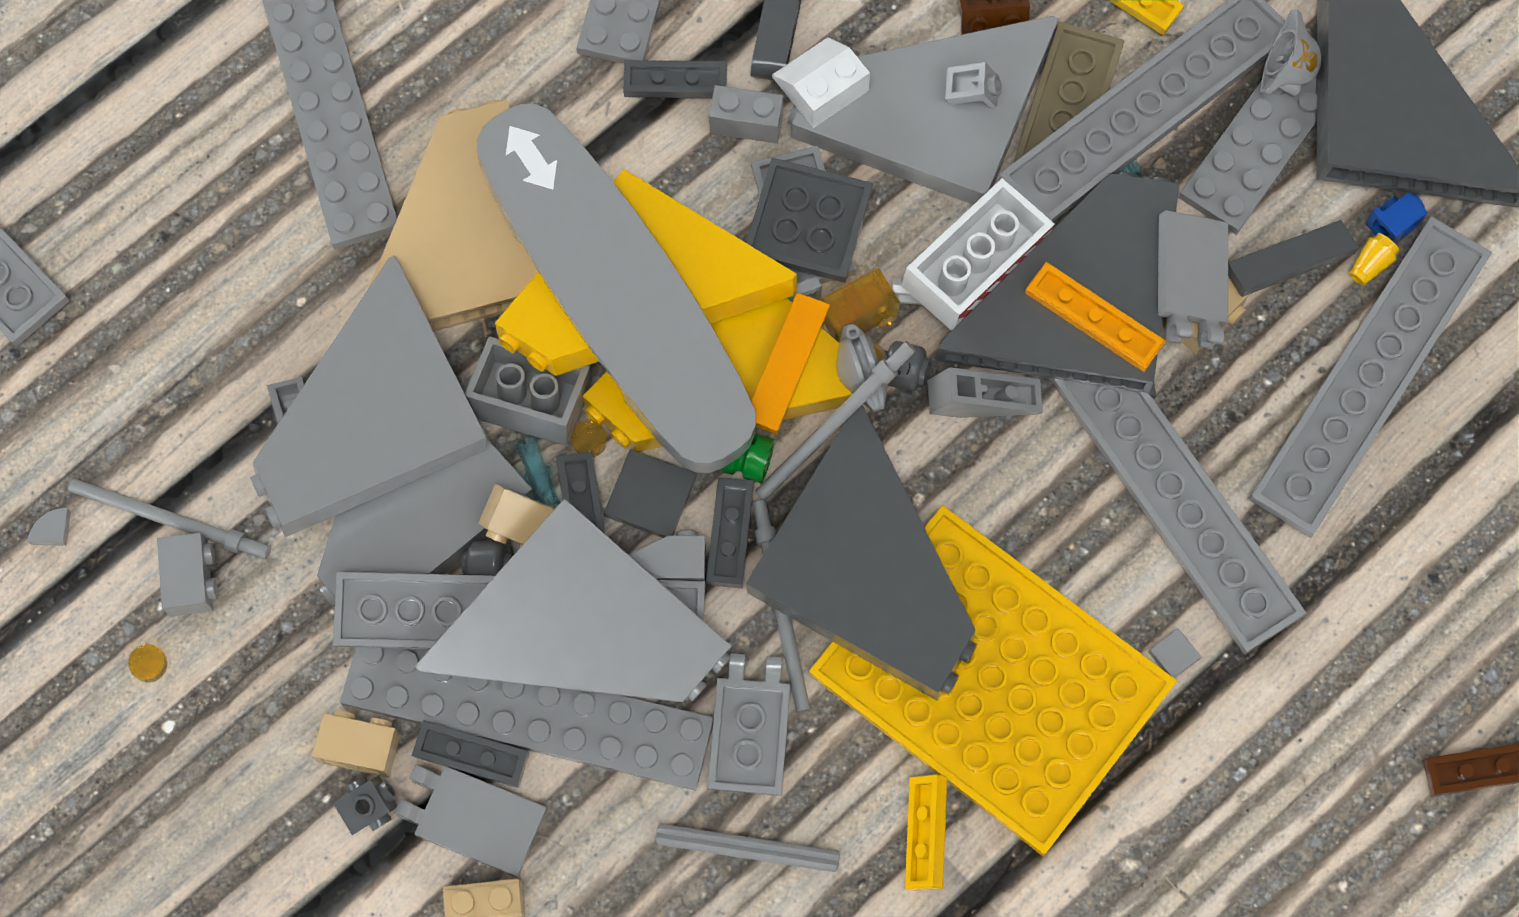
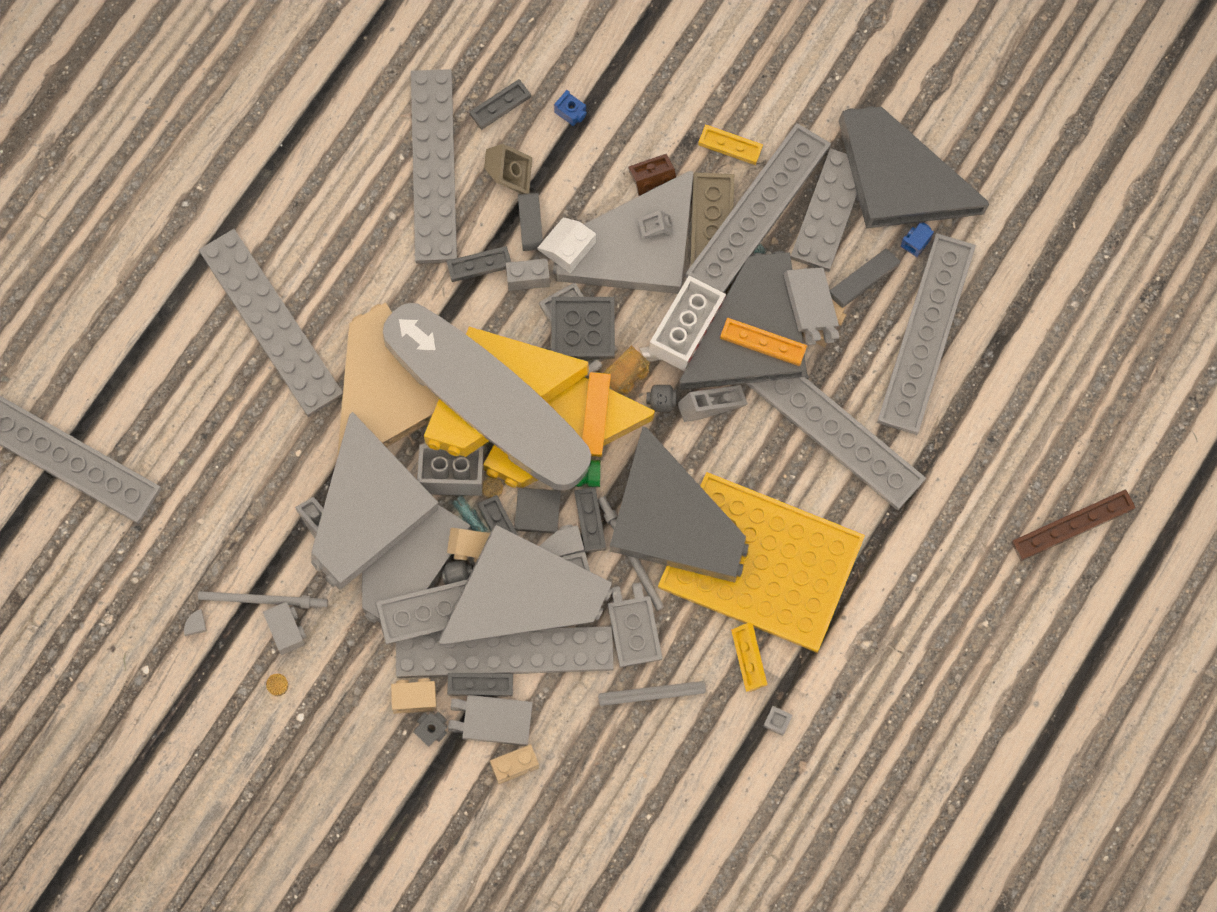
camera: 20 degrees left, 0 degrees up
light grey bar [755,341,916,500] -> none
light grey hat [836,324,888,412] -> none
light grey tile [1148,628,1202,679] -> none
light grey hat [1260,9,1321,96] -> none
yellow cone [1348,233,1400,286] -> none

